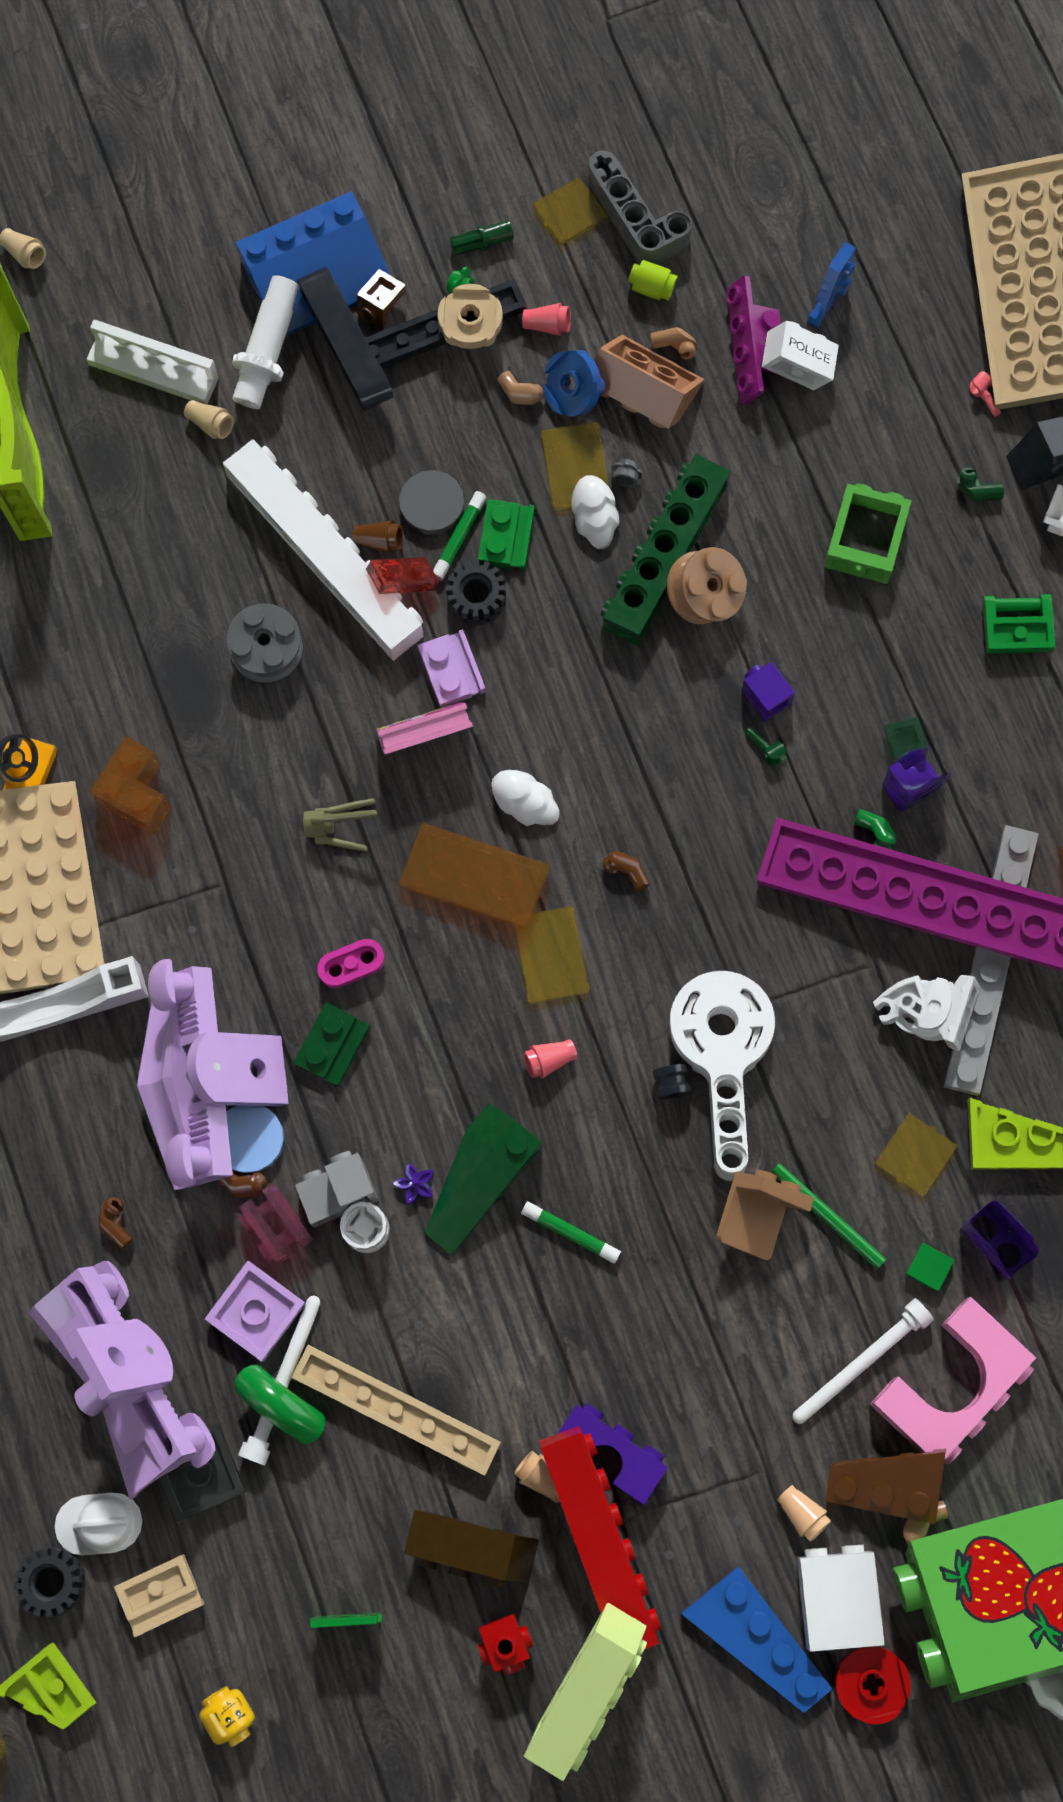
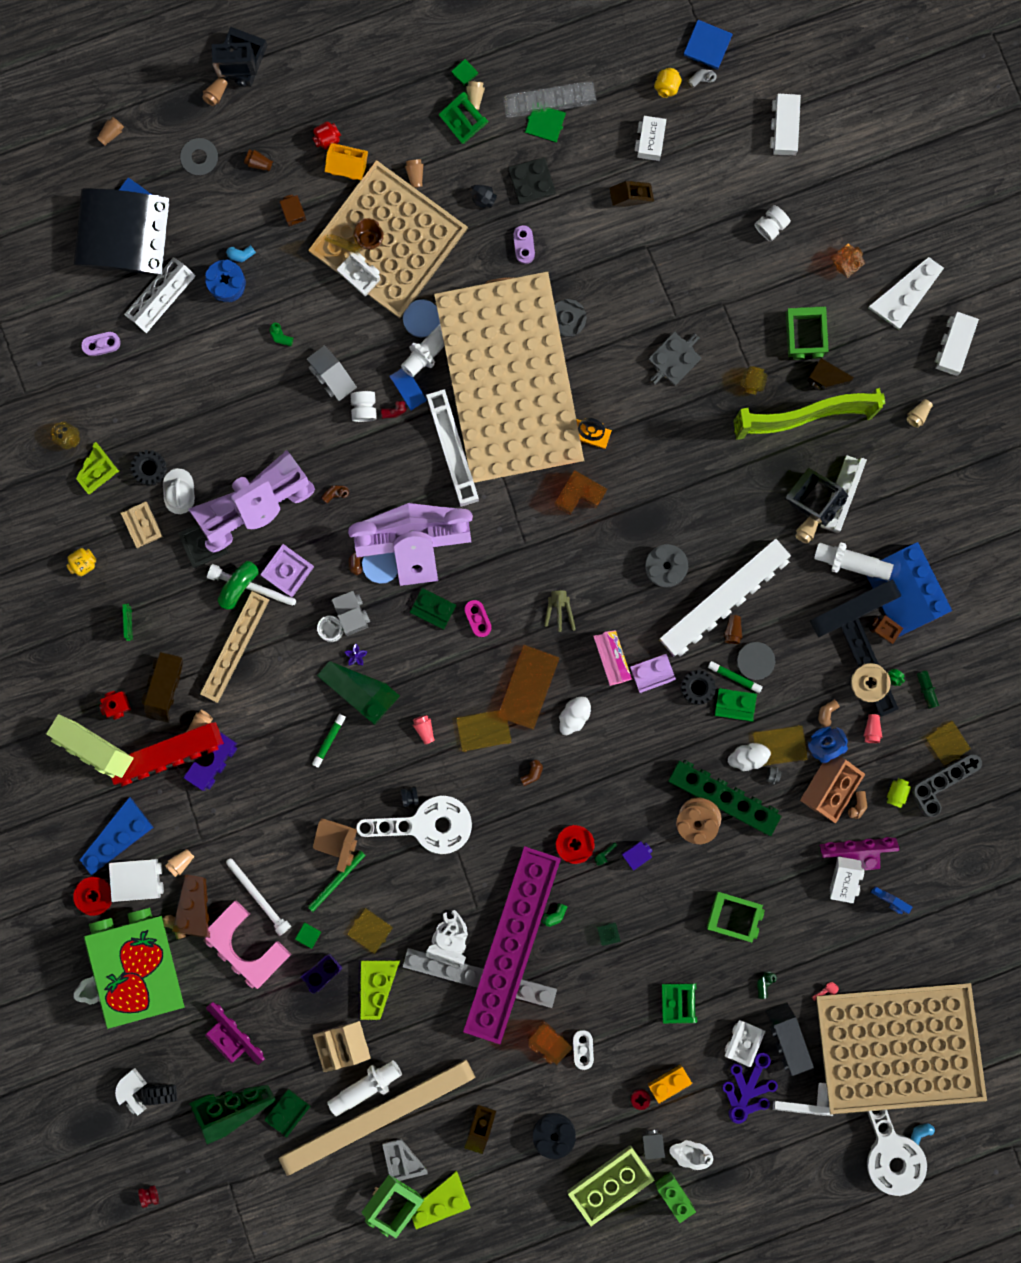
camera: 85 degrees right, 10 degrees up
clear pink brick [238,1182,314,1265] -> none
clear red plate [366,557,439,594] -> none
dark purple piece [882,746,952,812] -> none
none -> red plate [556,825,595,864]
none -> black window [786,468,849,526]

